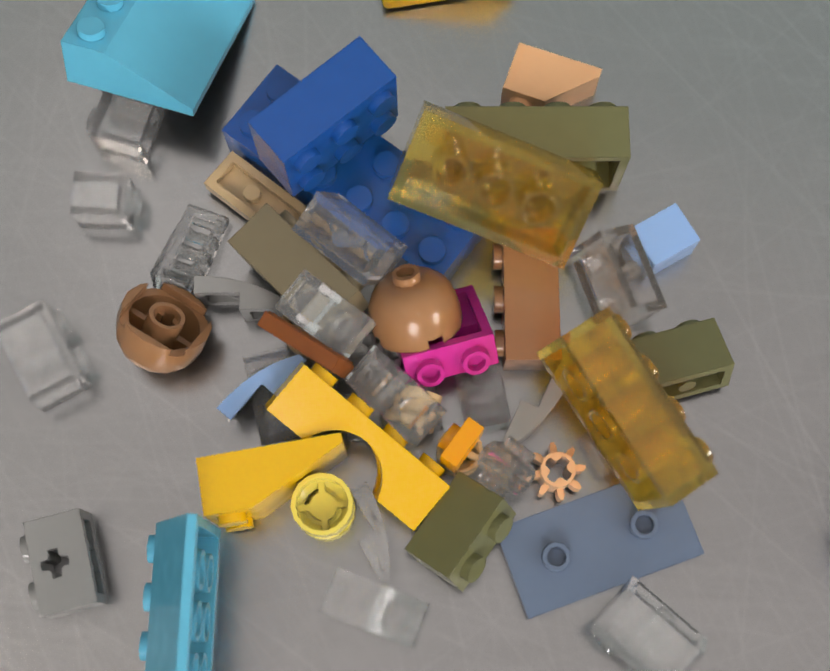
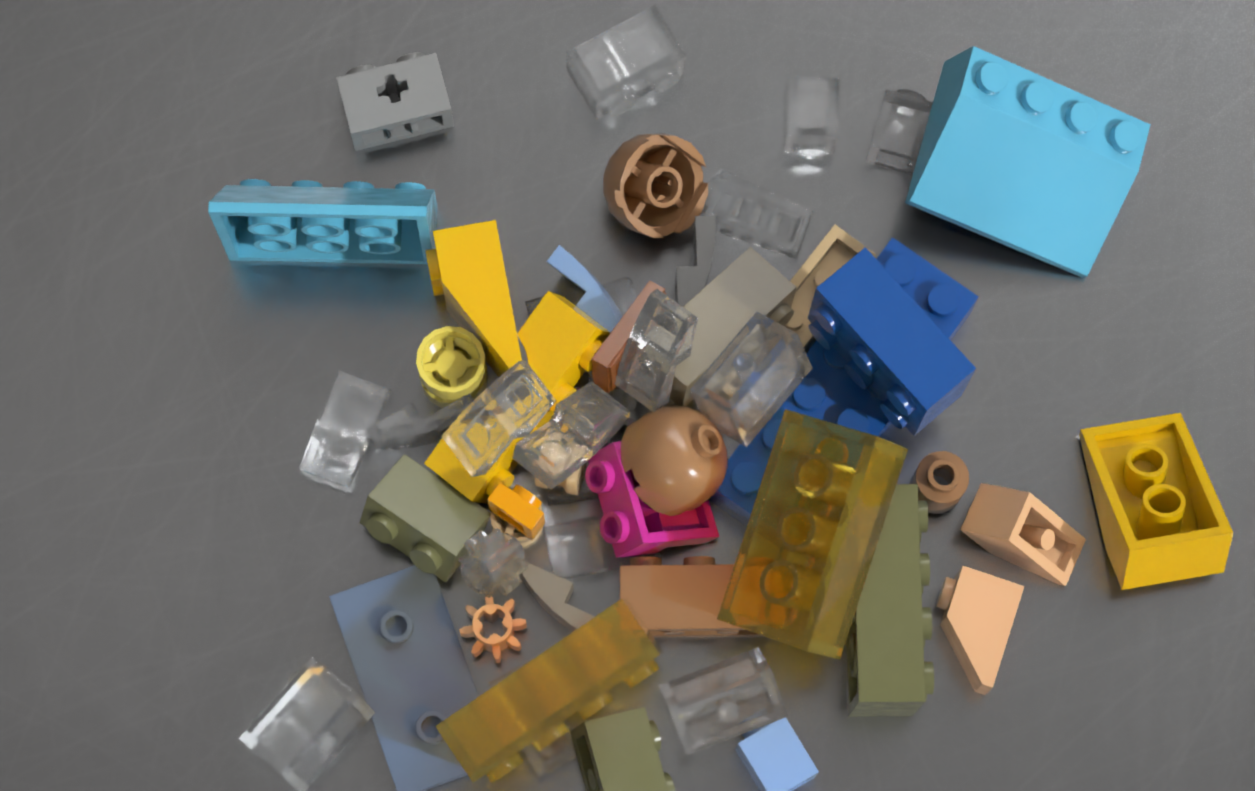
camera: 85 degrees right, 0 degrees up
none -> clear slope [442,360,556,477]
none -> medium nougat brick [910,451,969,514]
none -> light nougat slope [960,483,1086,586]

